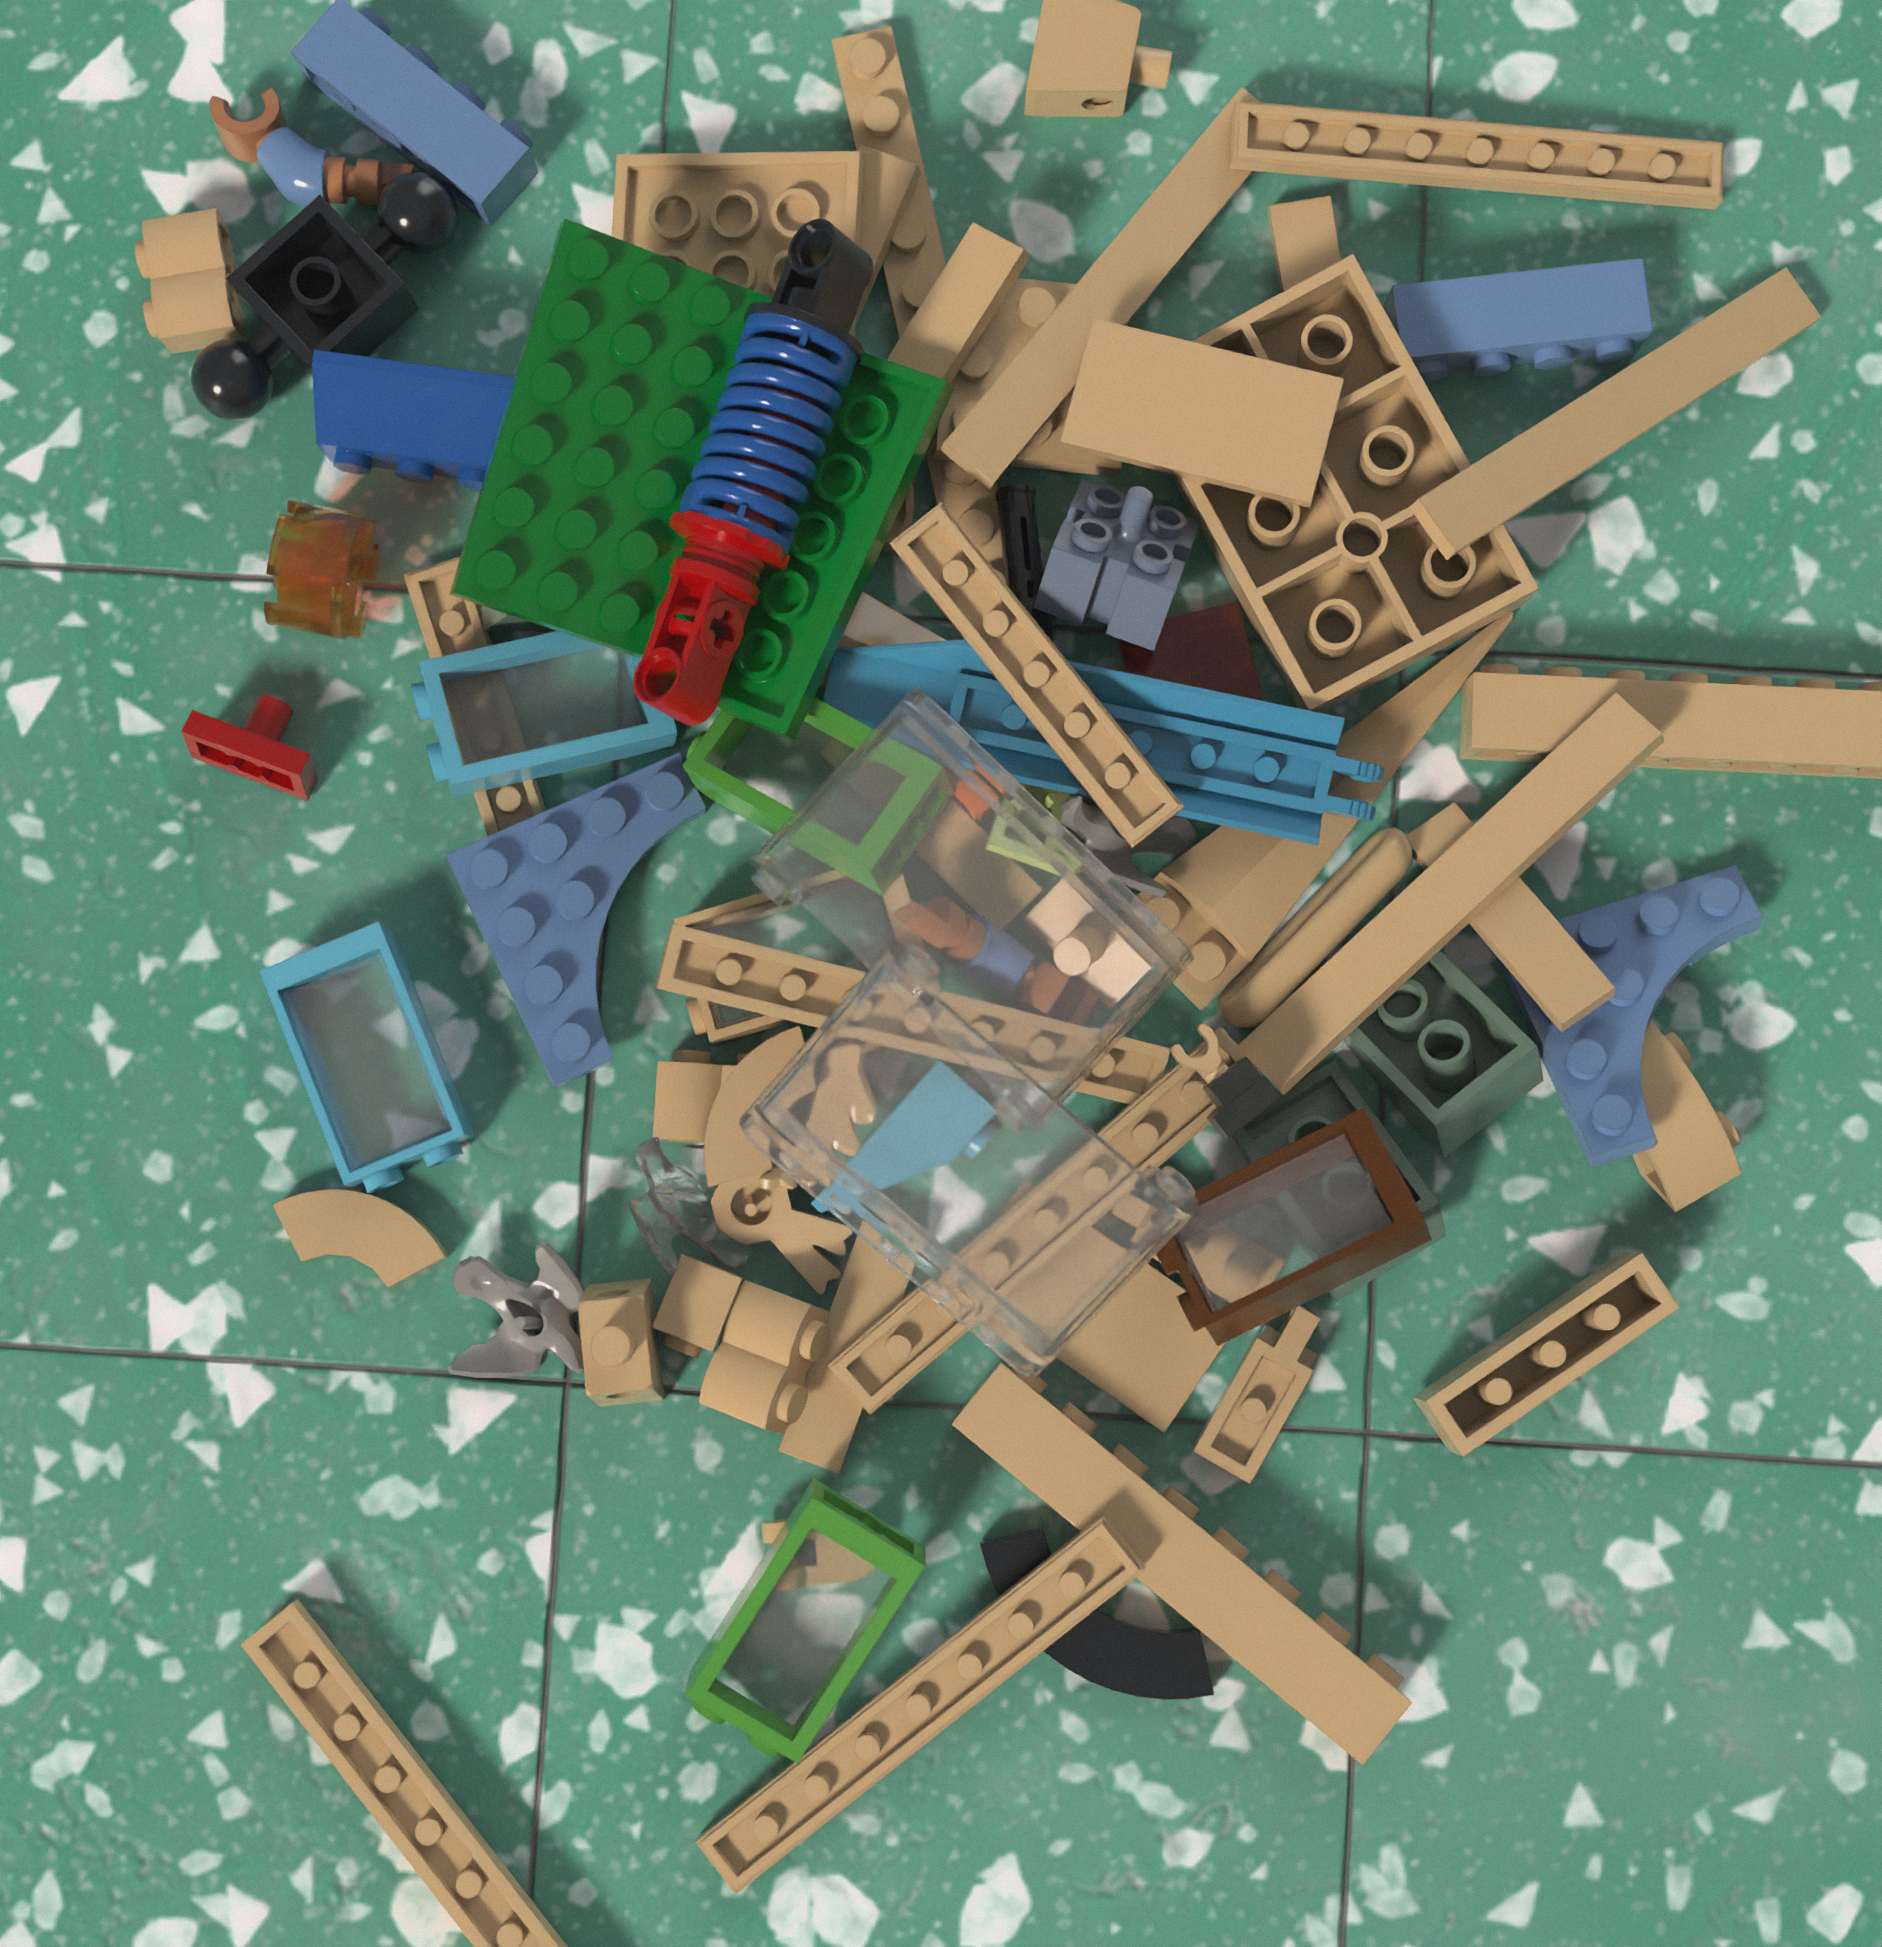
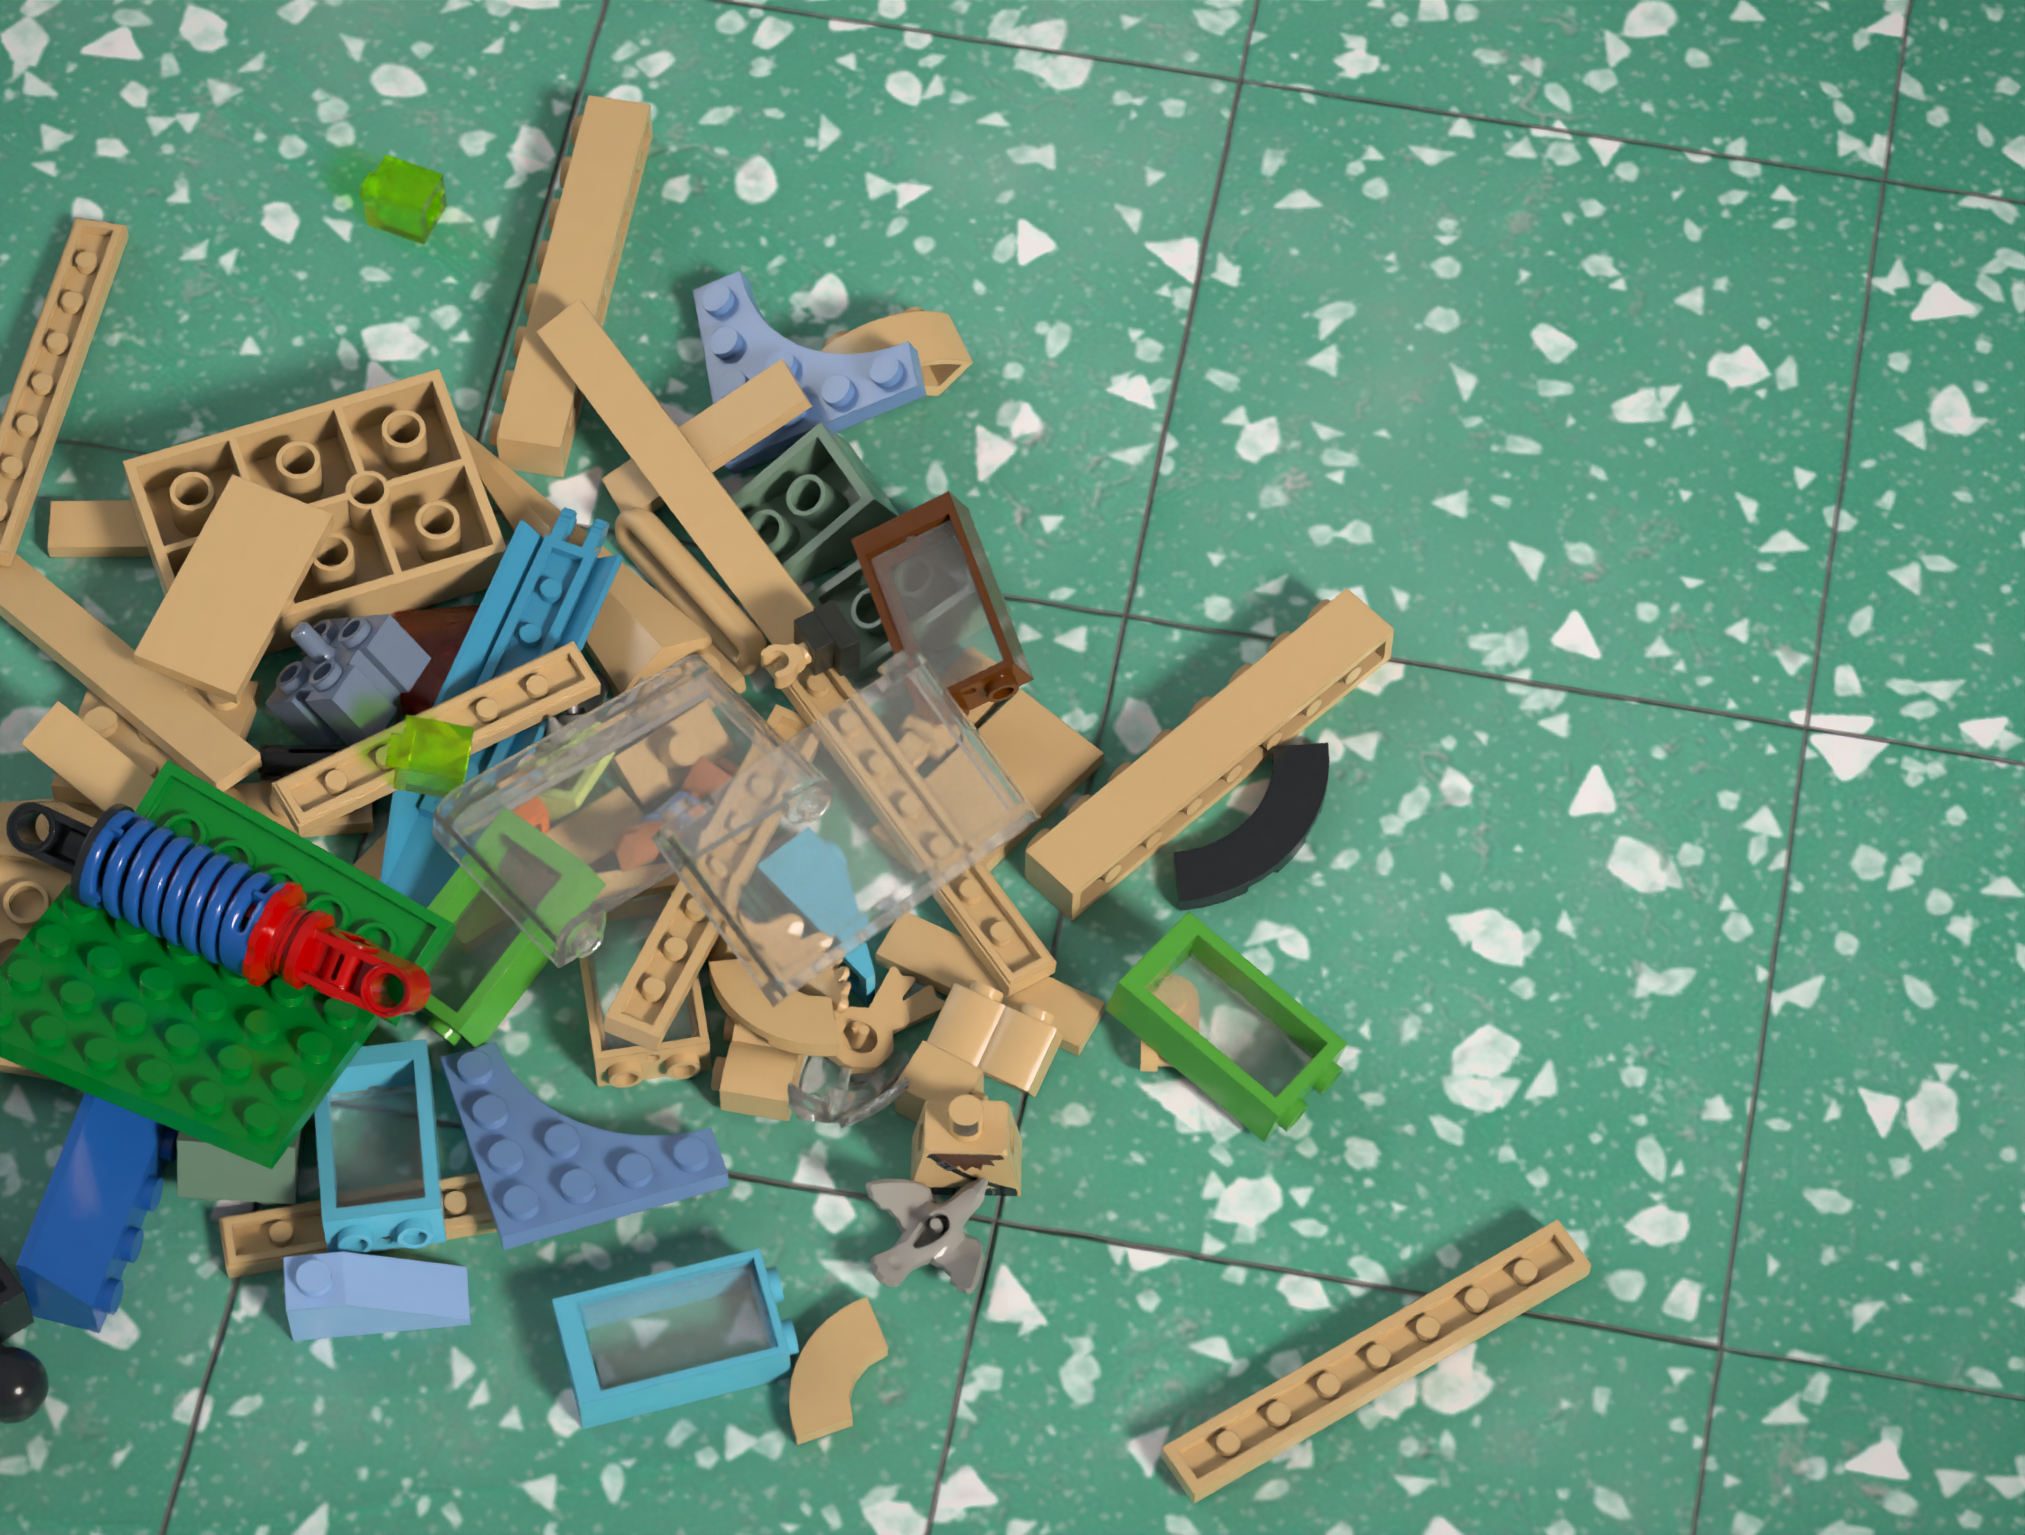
camera: 85 degrees left, 25 degrees down
red tile [181,695,318,801] -> none
clear orange brick [264,500,381,640] -> none
tan tile [695,1514,1145,1894] -> none
tan hinge [1191,1305,1321,1484] -> none
medium blue brick [1383,258,1653,383] -> none
tan tile [1409,267,1822,561] -> none
tan brick [1413,1252,1680,1457] -> none
none -> light blue slope [283,1252,471,1341]
none -> clear neon green brick [360,154,447,245]
none -> clear neon green brick [385,715,474,801]

